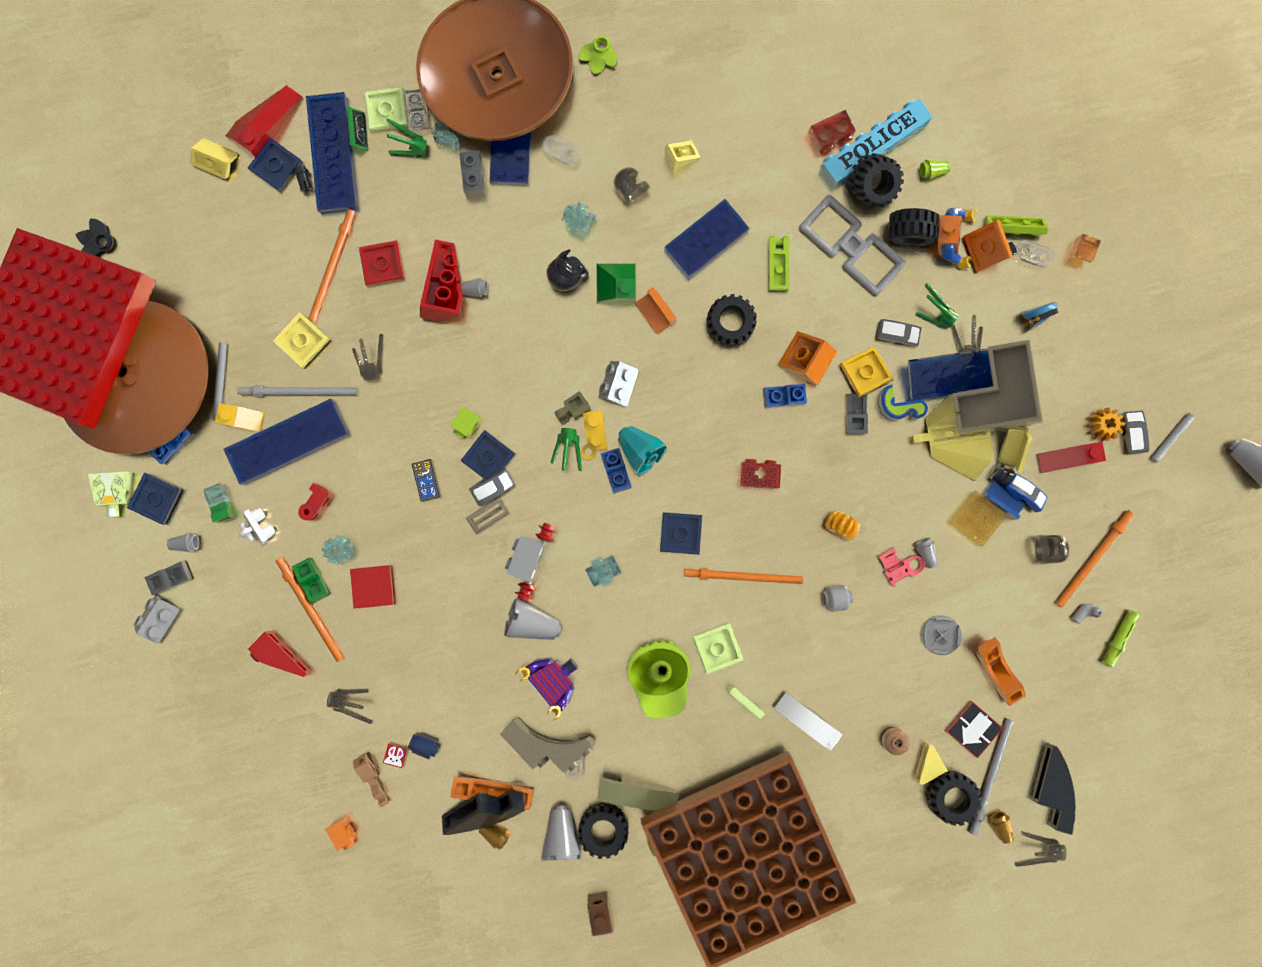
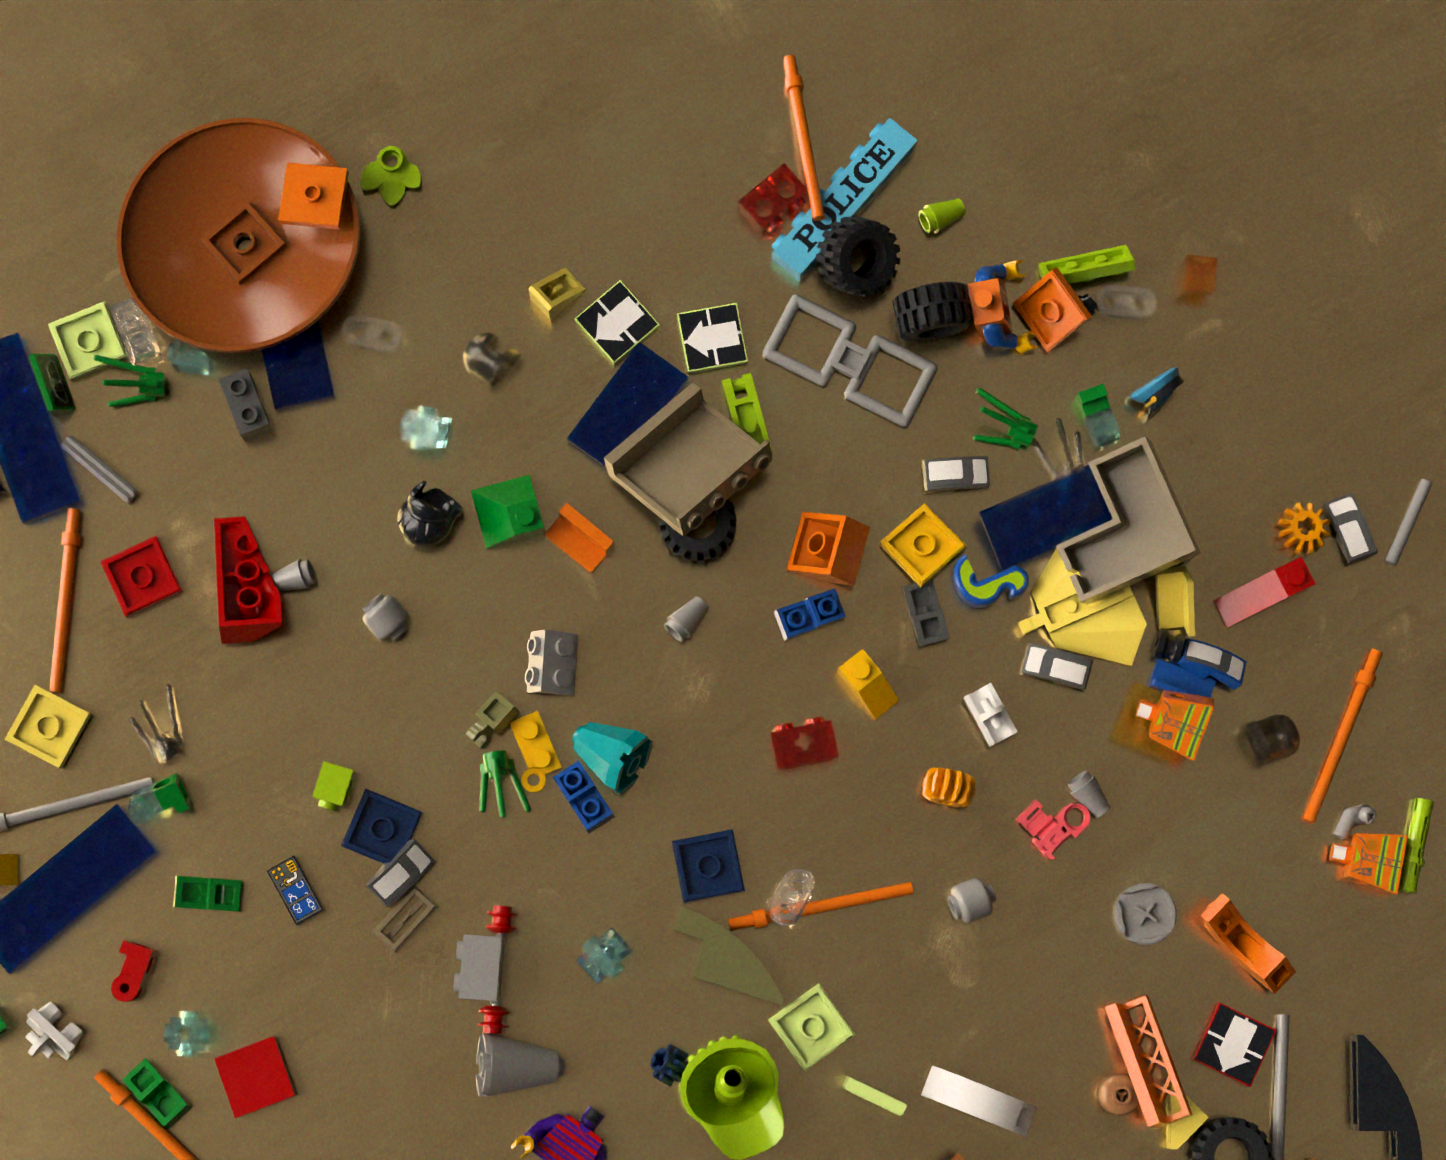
camera: 20 degrees left, 5 degrees down
none -> light grey axle [61,435,138,503]
none -> leg [128,773,191,823]
none -> green slope [173,876,242,912]
none -> orange plate [278,162,349,230]
none -> light grey head [362,593,408,640]
none -> tile [574,280,660,366]
none -> dark tan panel [604,382,773,537]
none -> dark blue gear [651,1044,688,1086]
none -> light grey cone [664,596,709,642]
none -> olive slope [674,906,784,1006]
none -> tile [677,303,748,374]
none -> clear plate [770,868,814,926]
none -> orange bar [784,55,825,221]
none -> yellow slope [837,649,900,720]
none -> white hips [963,683,1018,747]
none -> slope [1022,643,1093,690]
none -> leg [1075,383,1121,447]
none -> orange fence [1105,995,1193,1128]
none -> orange torso [1135,690,1214,761]
none -> orange torso [1329,833,1408,896]

